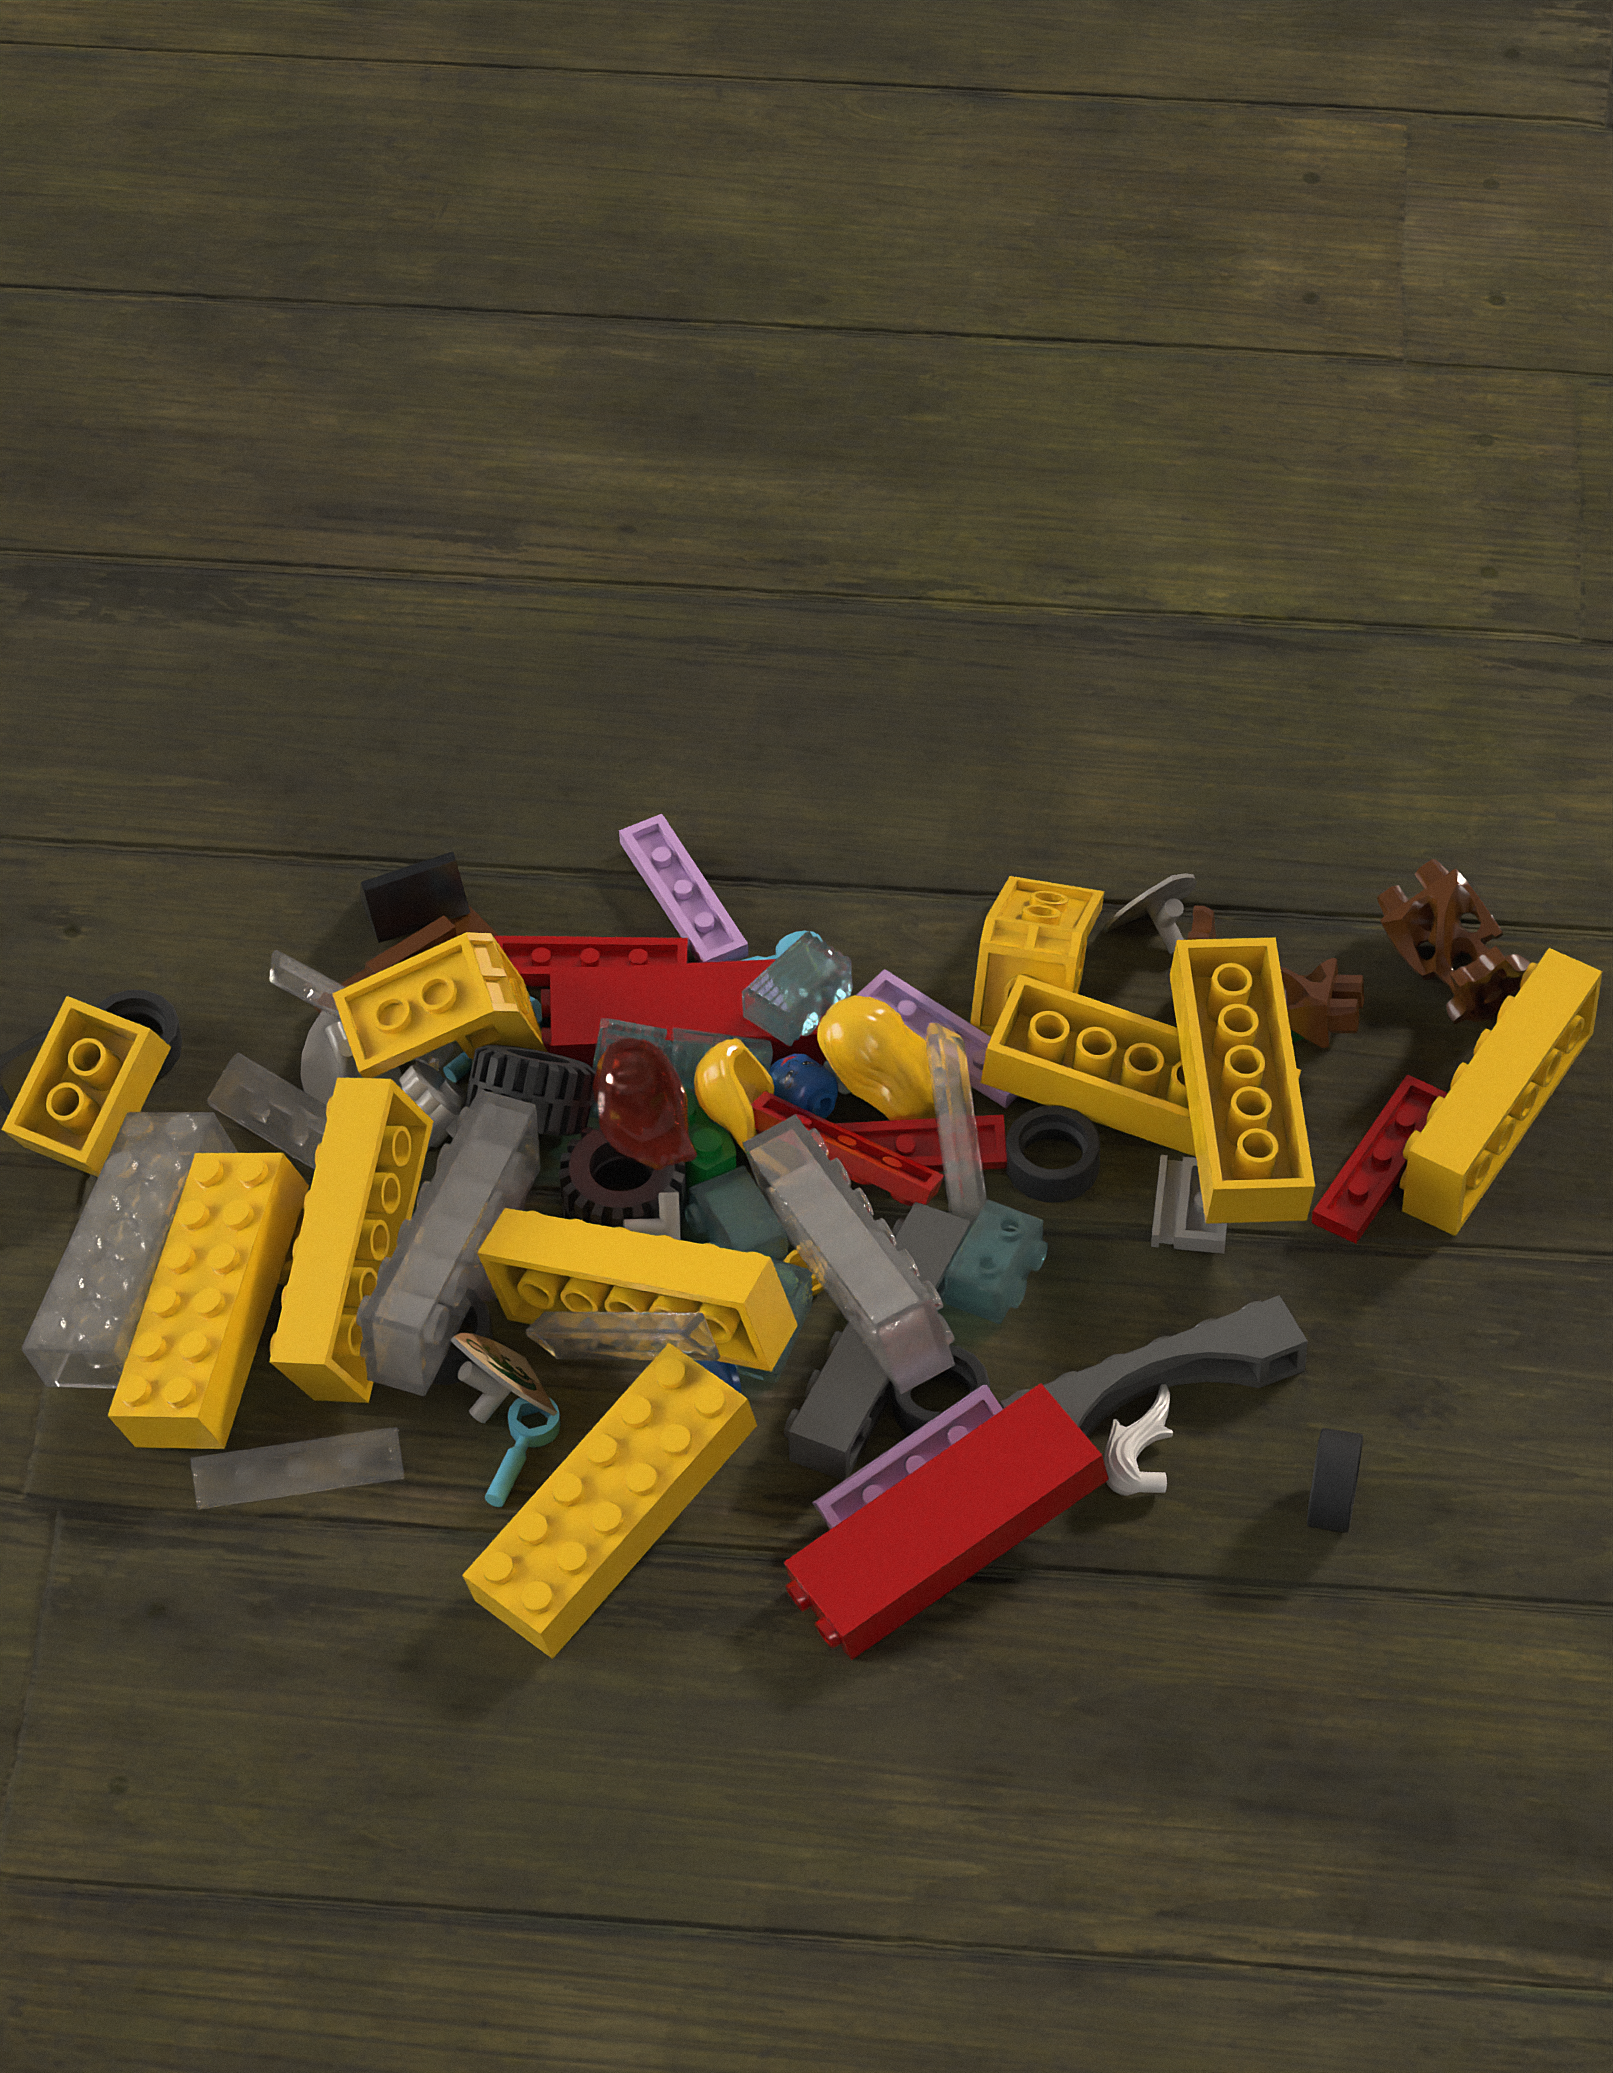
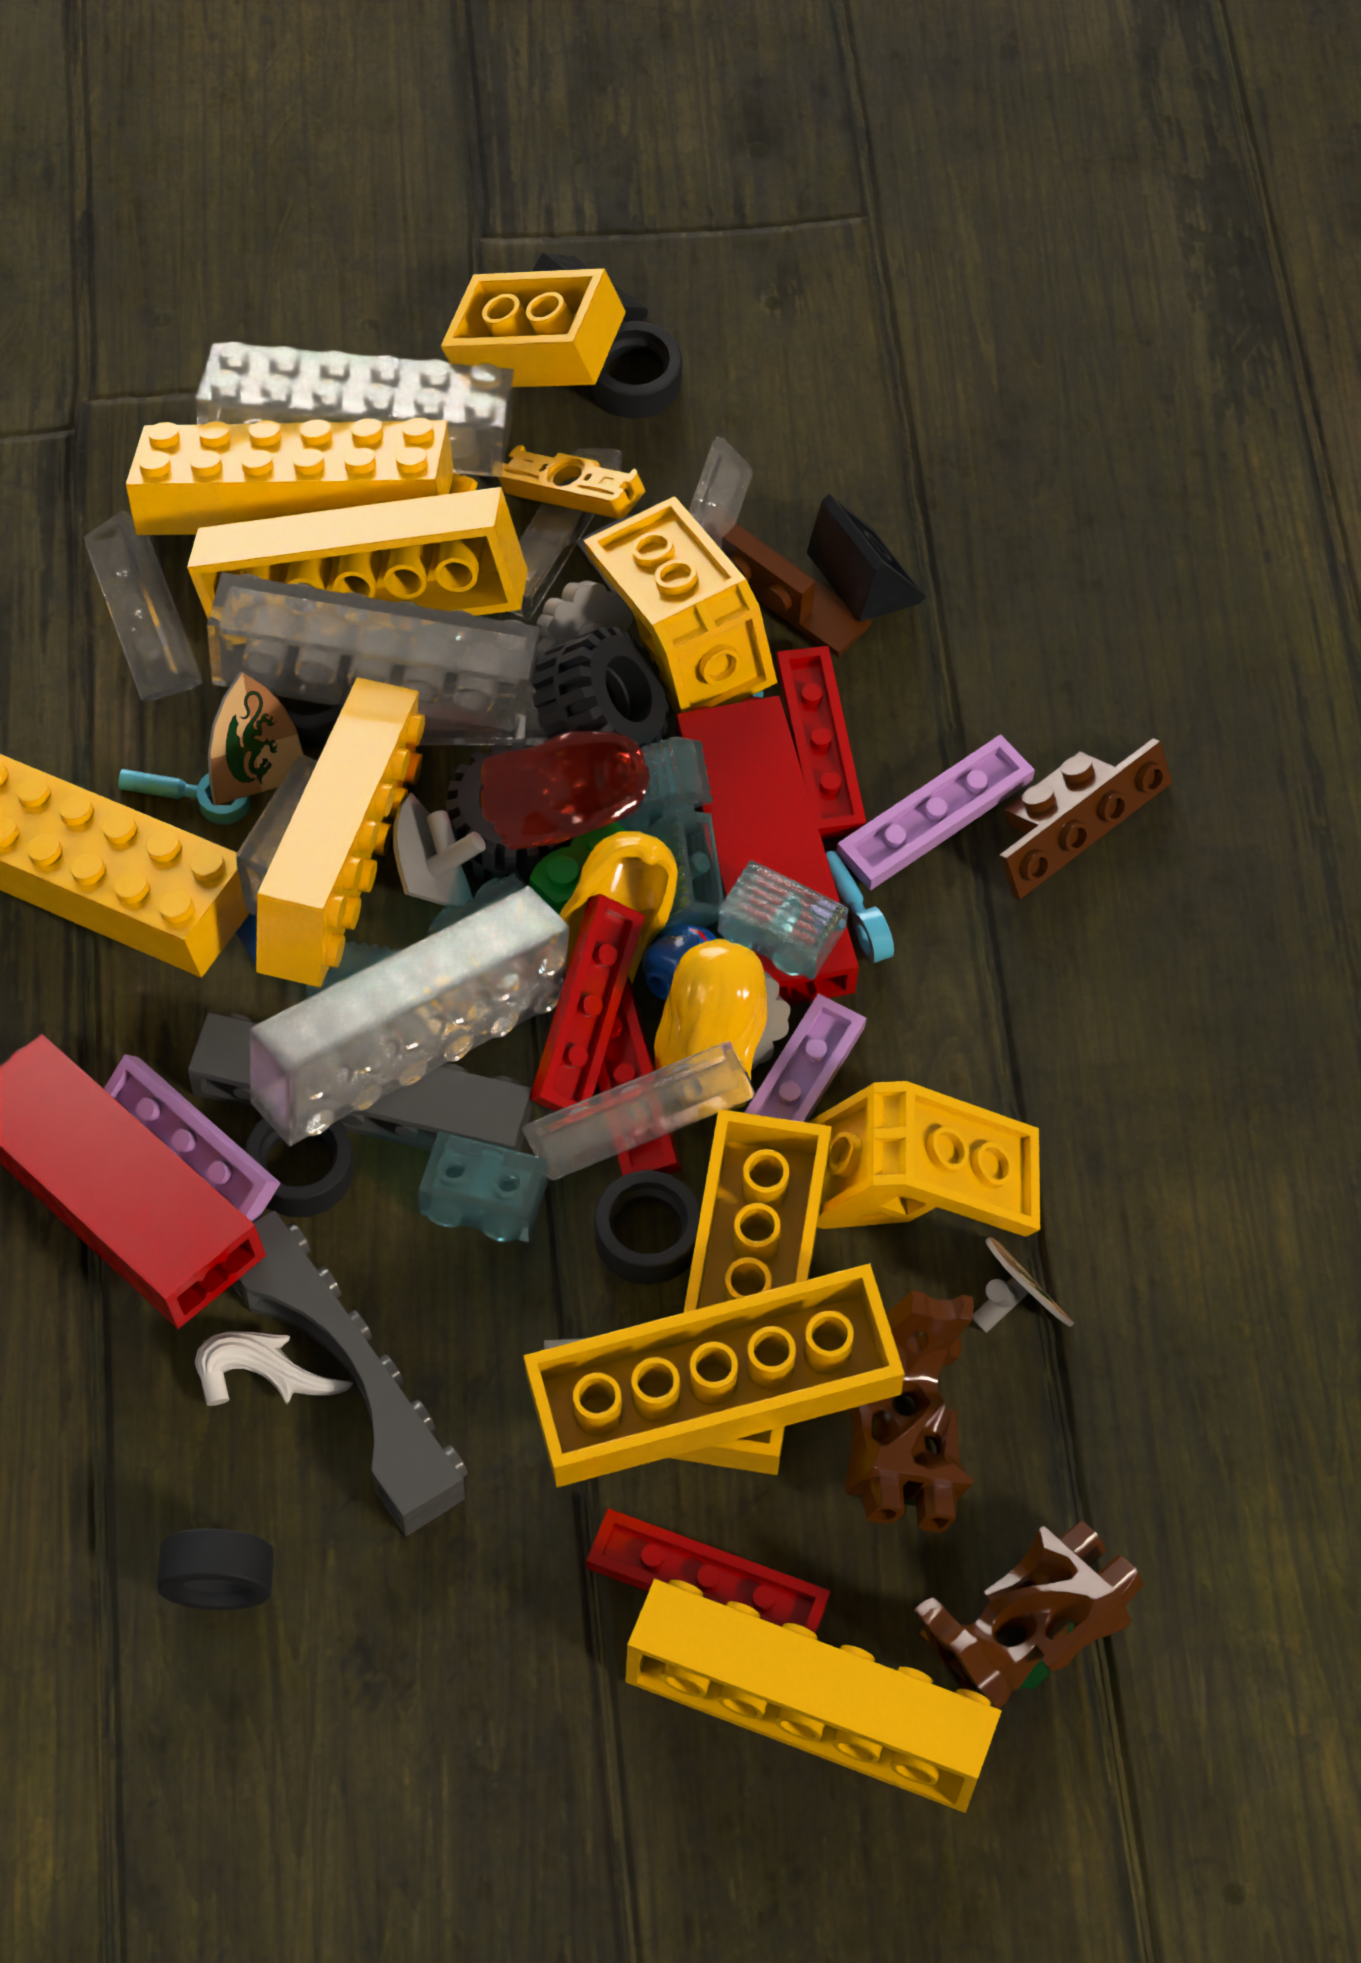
camera: 75 degrees right, 10 degrees up
none -> yellow piece [496,445,645,519]
none -> reddish brown bracket [1000,738,1173,900]

